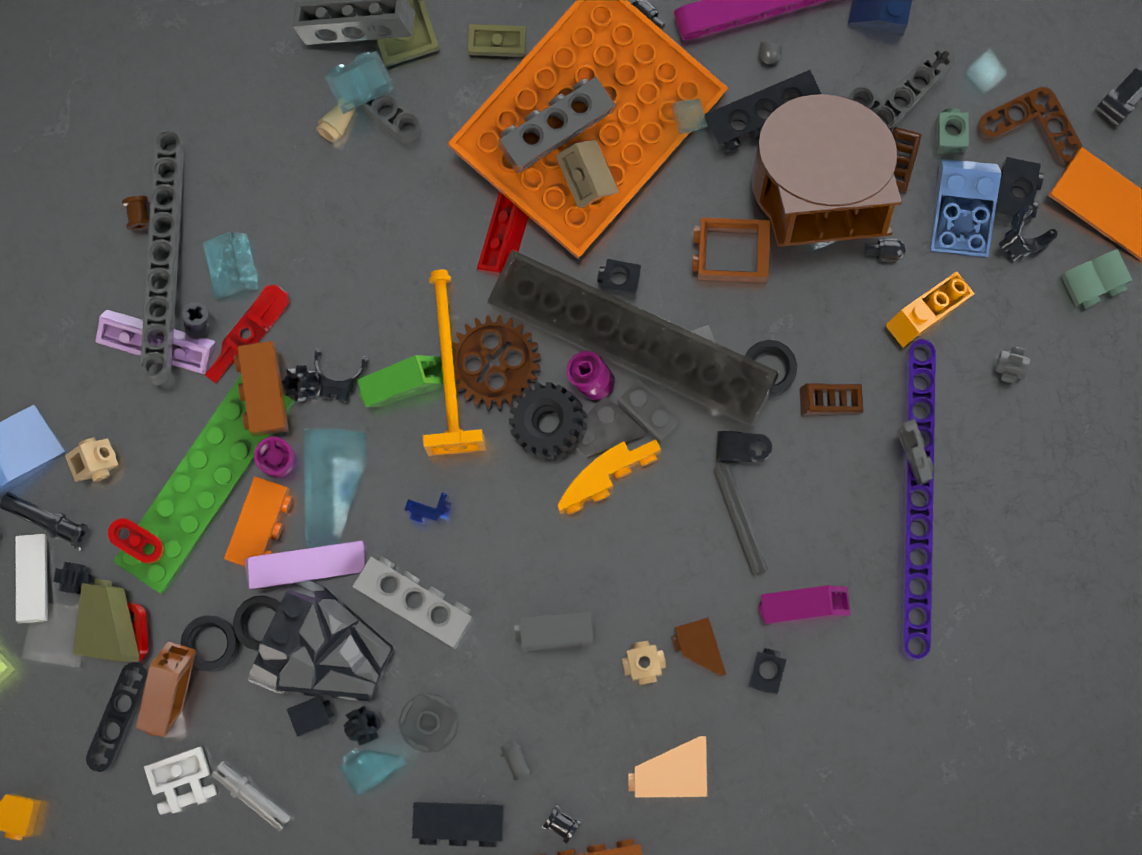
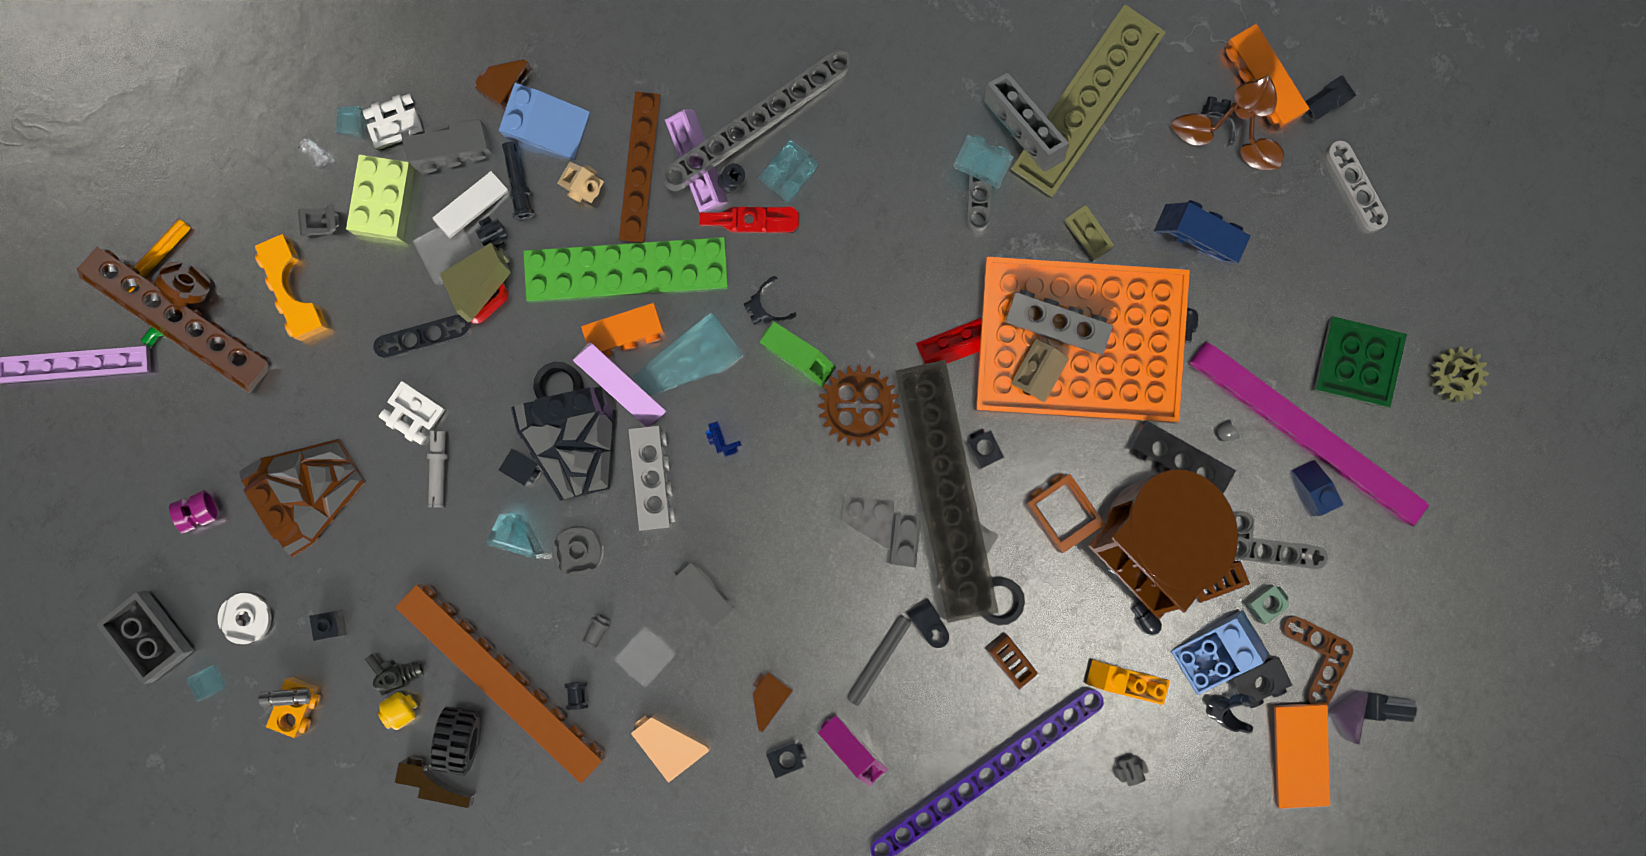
camera: 50 degrees right, 5 degrees up
red plate [108,518,164,564] -> none
reddish brown bush [122,195,150,231] -> none
dark orange window [136,641,196,737] -> none
black tyre [180,615,239,672] -> none
dark orange brick [234,341,289,437] -> none
magenta wheel [254,437,297,479] -> none
black gear [282,365,320,402] -> none
tan cone [316,99,356,142] -> none
black gear [343,706,381,746] -> none
black brick [412,802,505,847] -> none
light orange tile [423,269,486,456] -> none
black tyre [509,382,587,460] -> none
light orange slope [557,439,661,515] -> none
magenta wheel [566,351,615,400] -> none
tan brick [622,641,666,685] -> none
clear light blue slope [672,99,708,134] -> none
dark grey wing [897,419,935,486] -> none
clear light blue slope [966,49,1007,93] -> none
sand green brick [1061,249,1132,309] -> none
none -> clear piece [615,627,675,688]
none -> reddish brown plate [619,91,661,243]
none -> clear purple slope [1328,690,1368,745]

